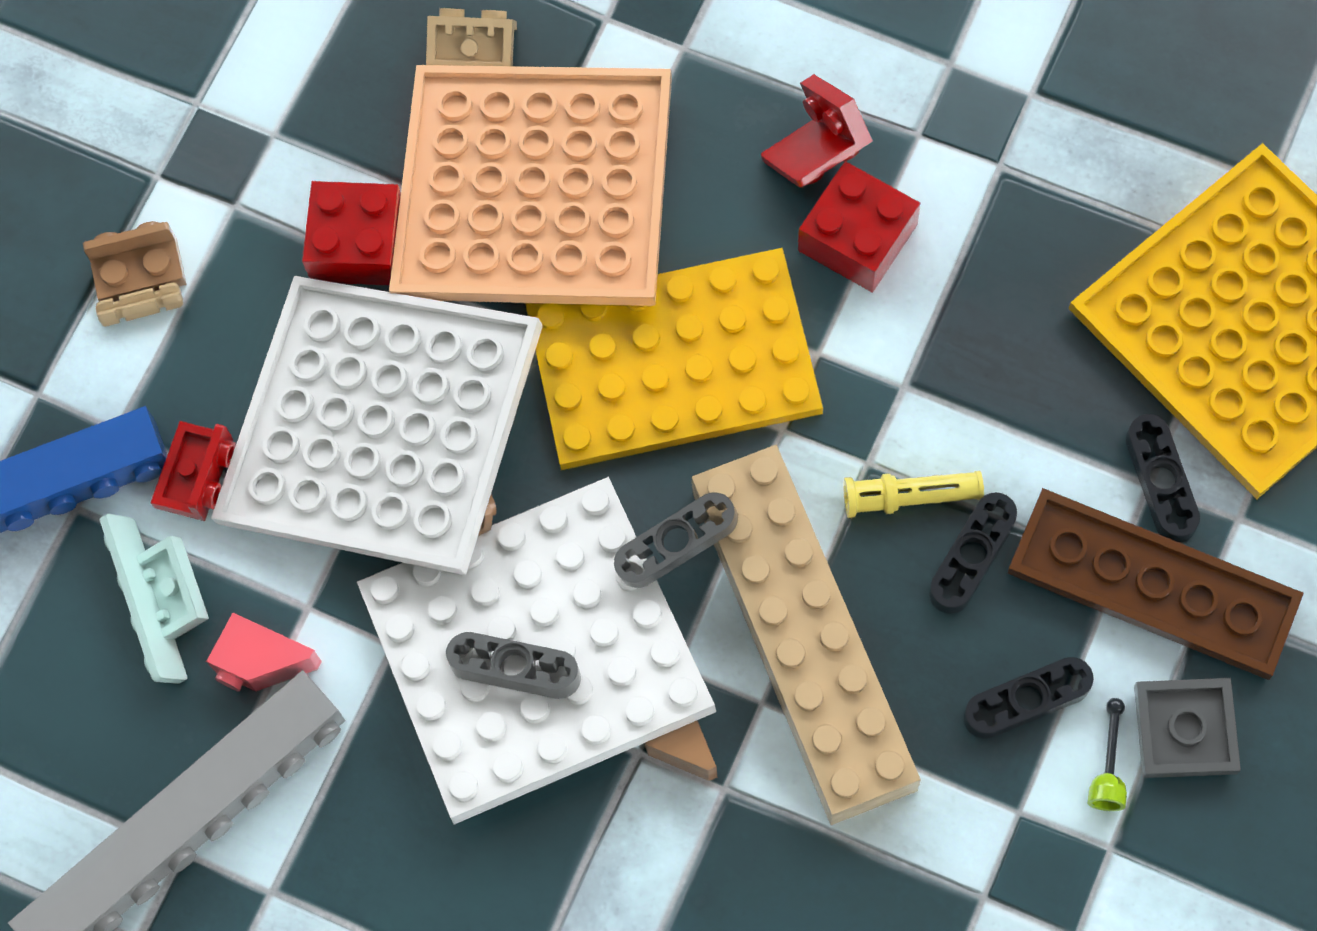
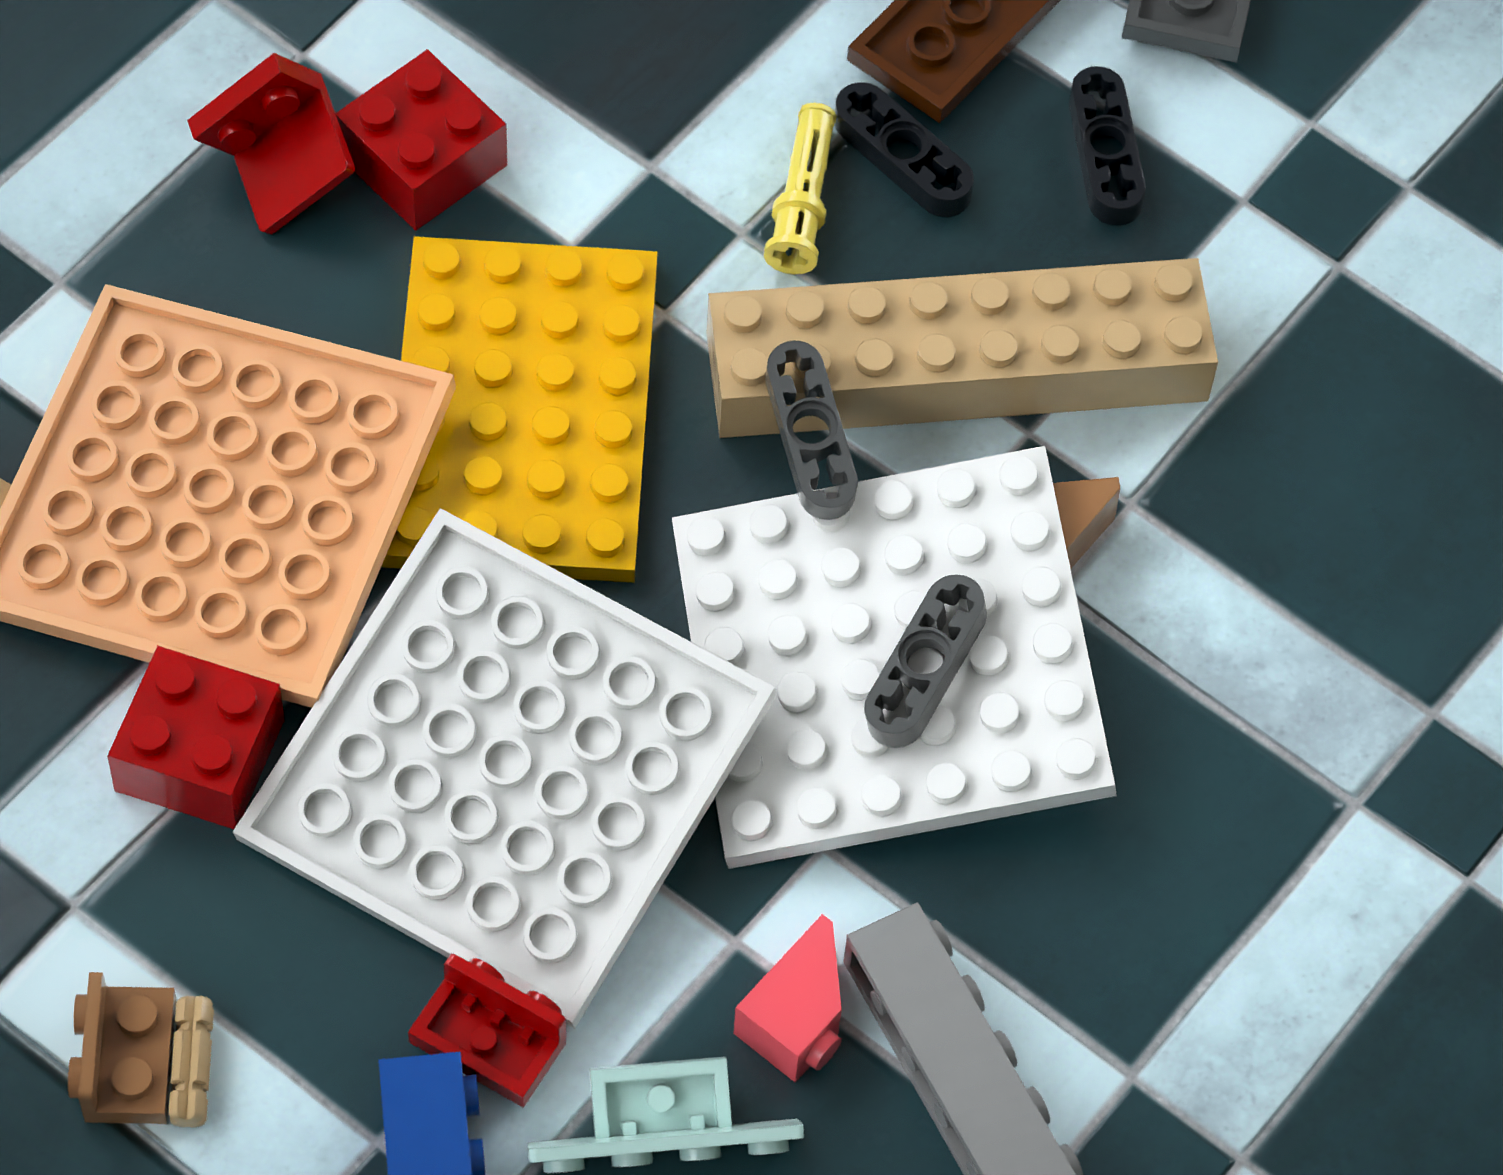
camera: 85 degrees left, 10 degrees down
hinge [1087,698,1127,811] -> none

